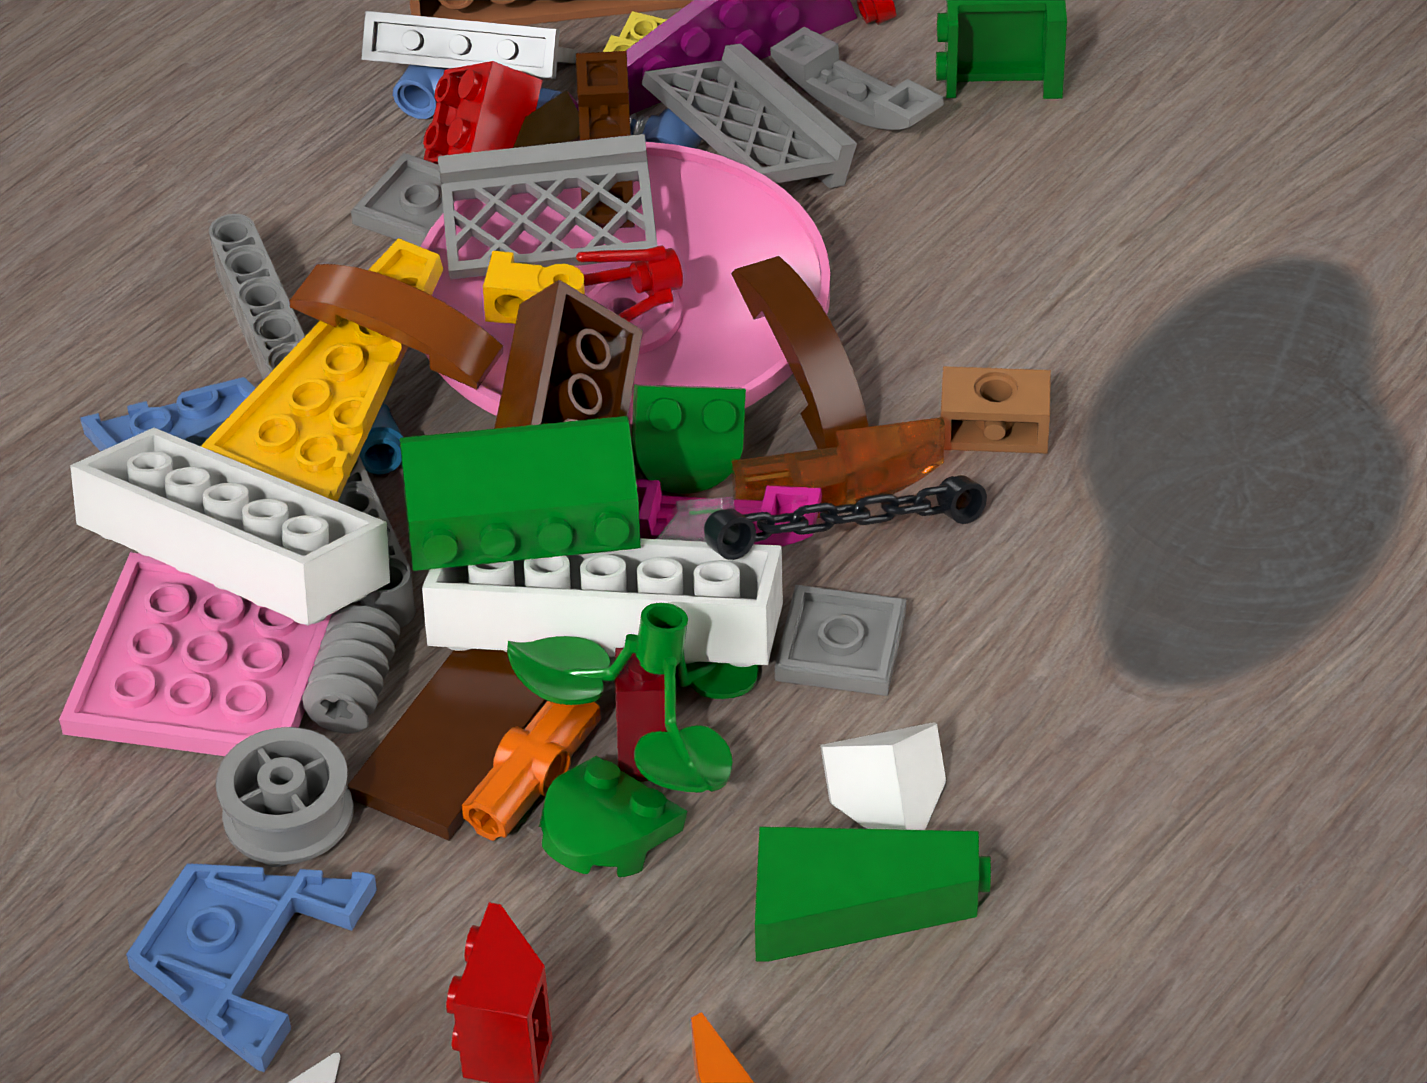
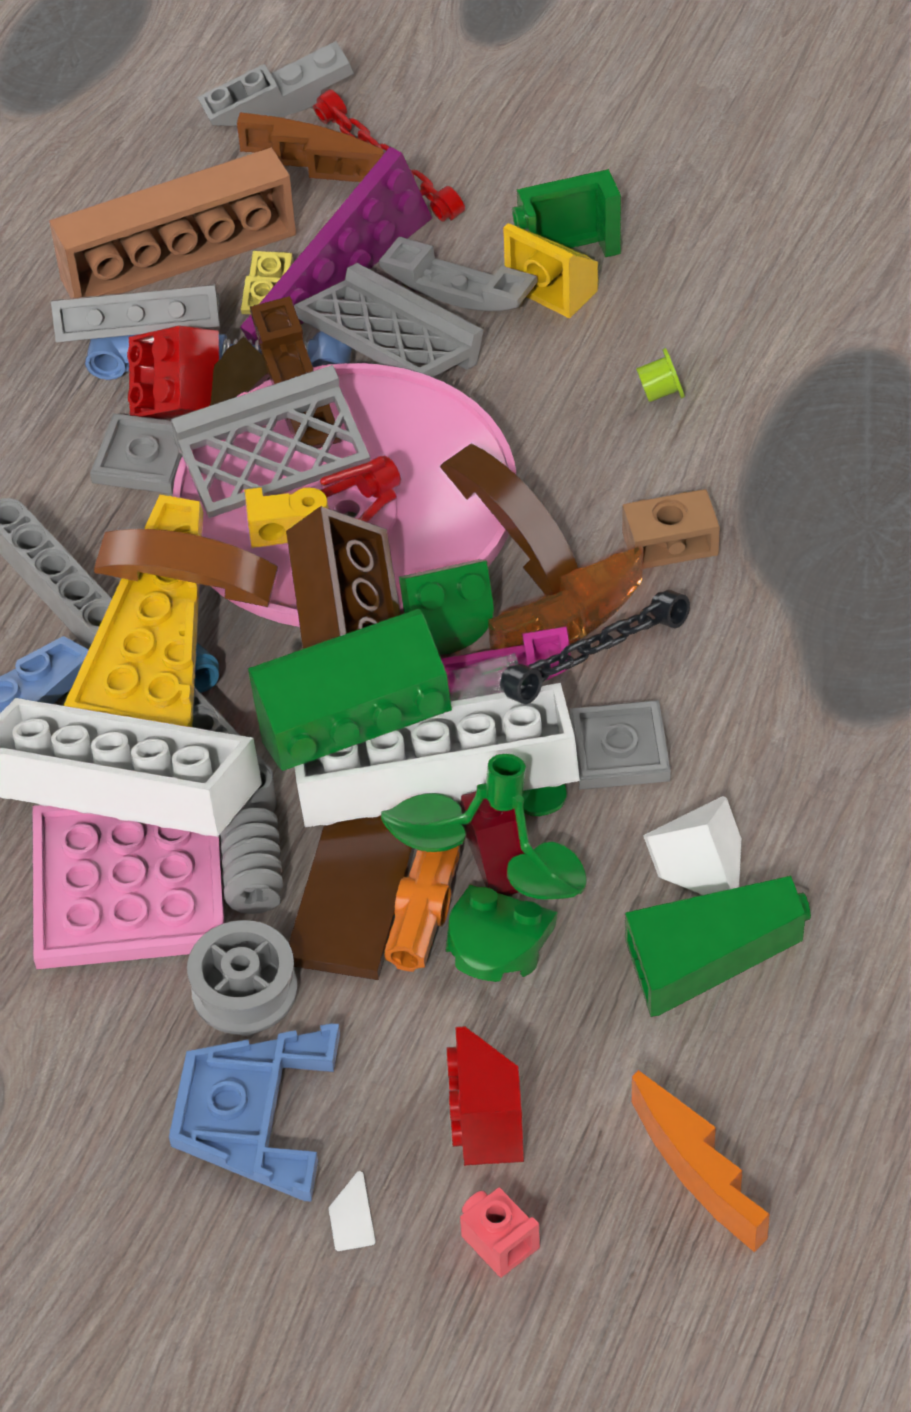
camera: 15 degrees left, 5 degrees up
none -> yellow slope [503,223,598,319]
none -> lime piece [636,348,685,402]

